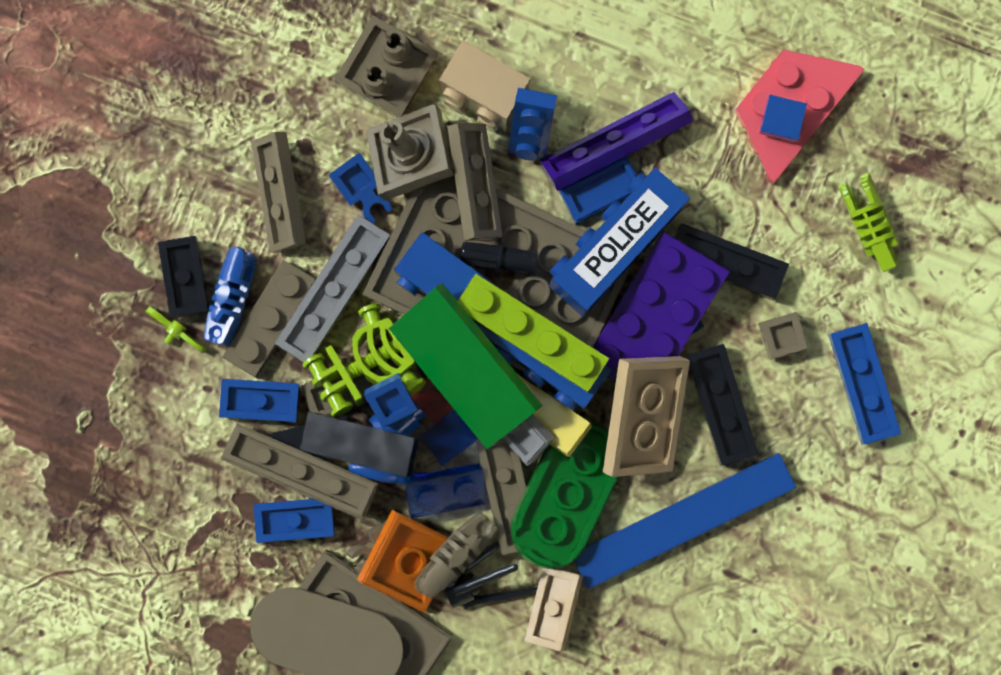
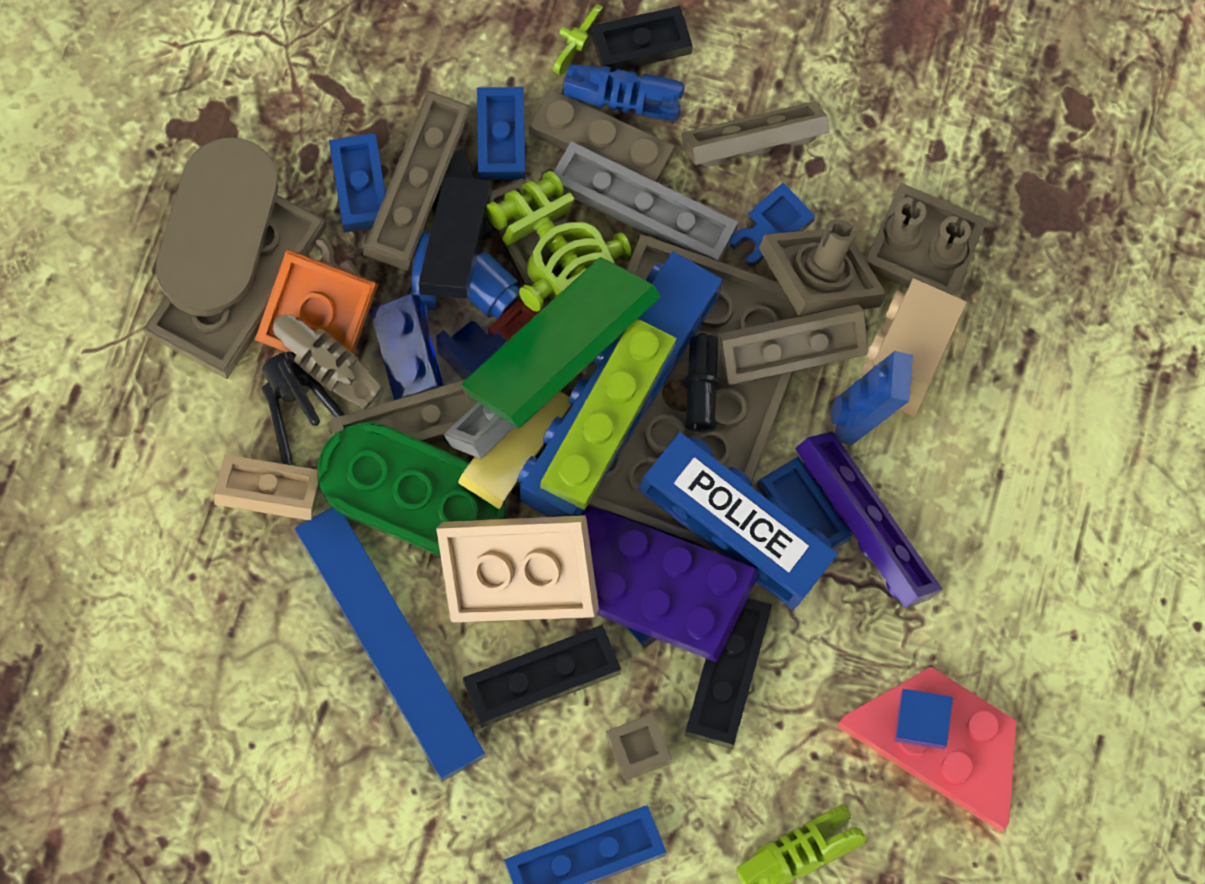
camera: 80 degrees right, 15 degrees down
blue plate [364,373,418,428] -> none

